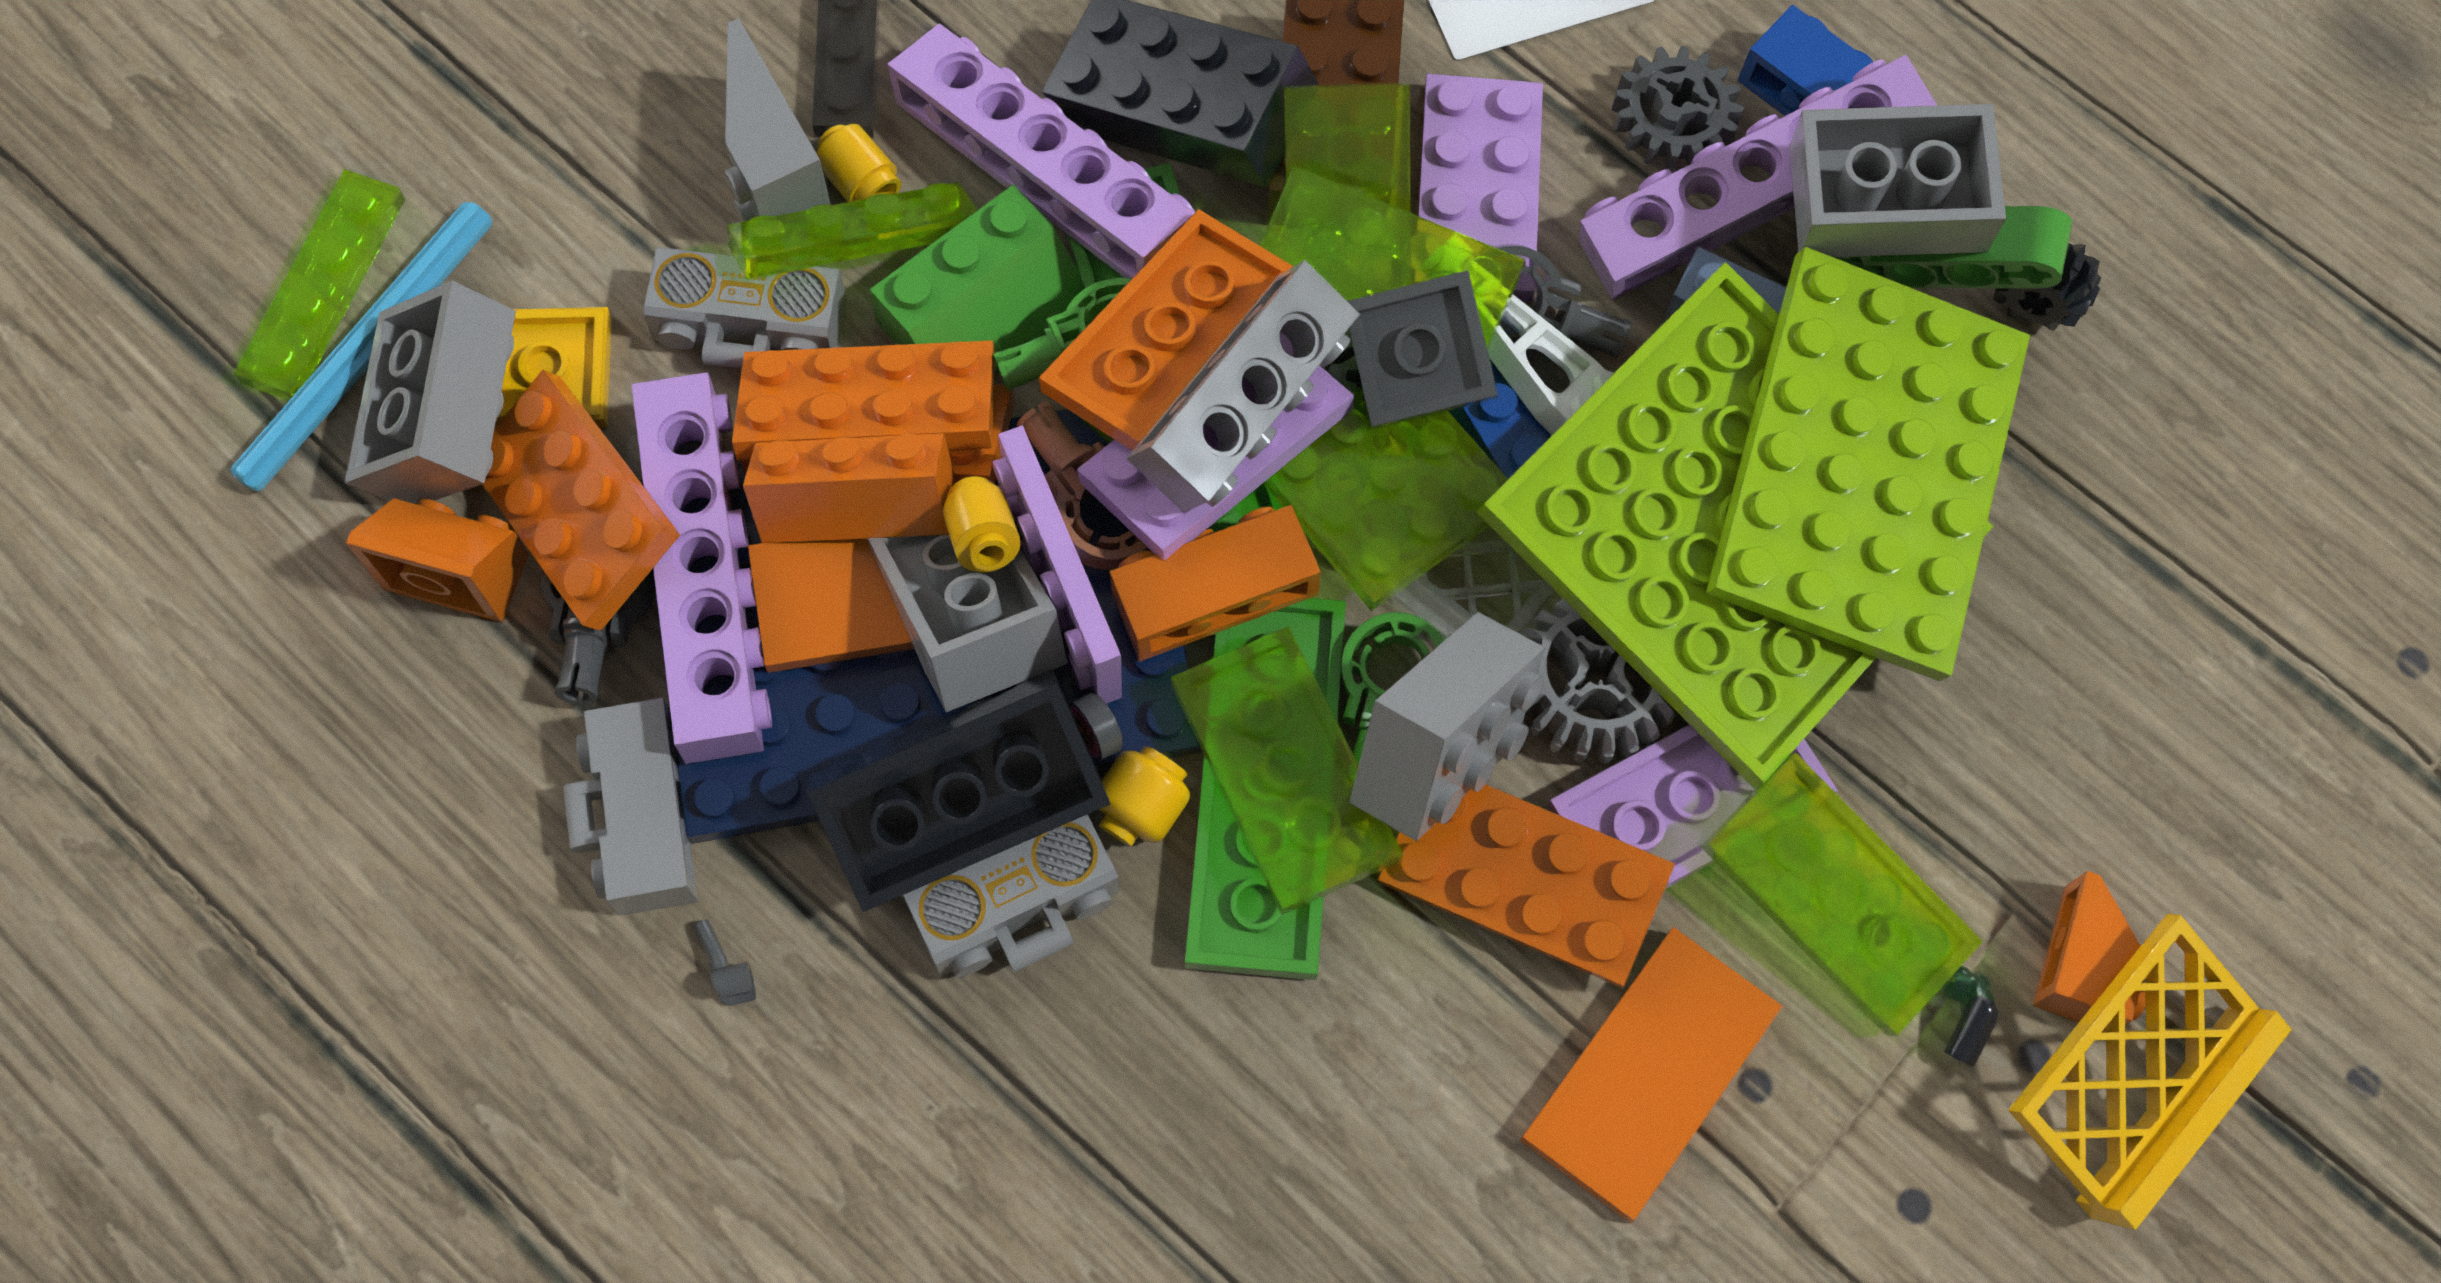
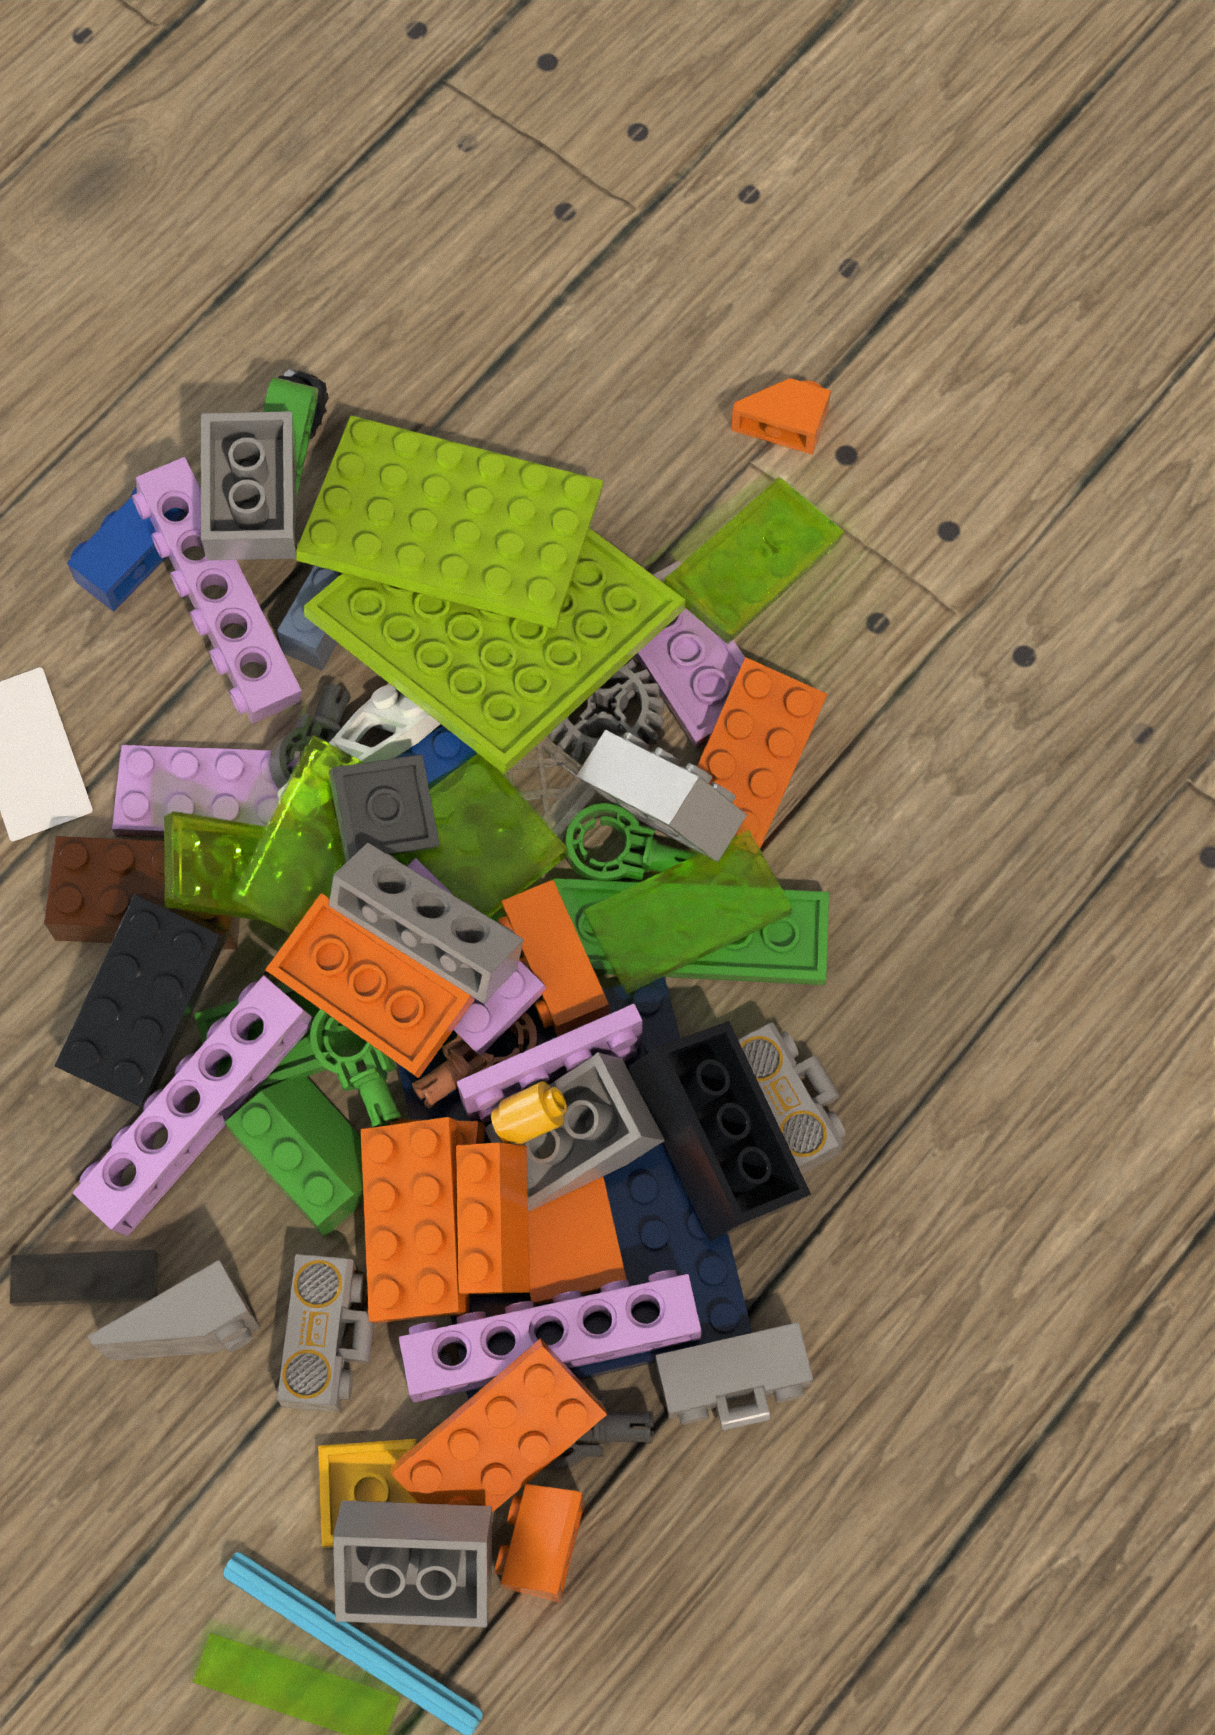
camera: 85 degrees left, 0 degrees up
dark grey hand [693,919,756,1006] -> none
clear neon green plate [727,182,977,280] -> none
yellow brick [816,124,902,214] -> none
dark grey tile [1069,692,1123,761] -> none
yellow head [1099,746,1190,847] -> none
orange tile [1519,927,1783,1223] -> none
dark grey gear [1611,46,1744,171] -> none
black arm [1942,965,1998,1067] -> none
yellow fence [2008,913,2292,1230] -> none

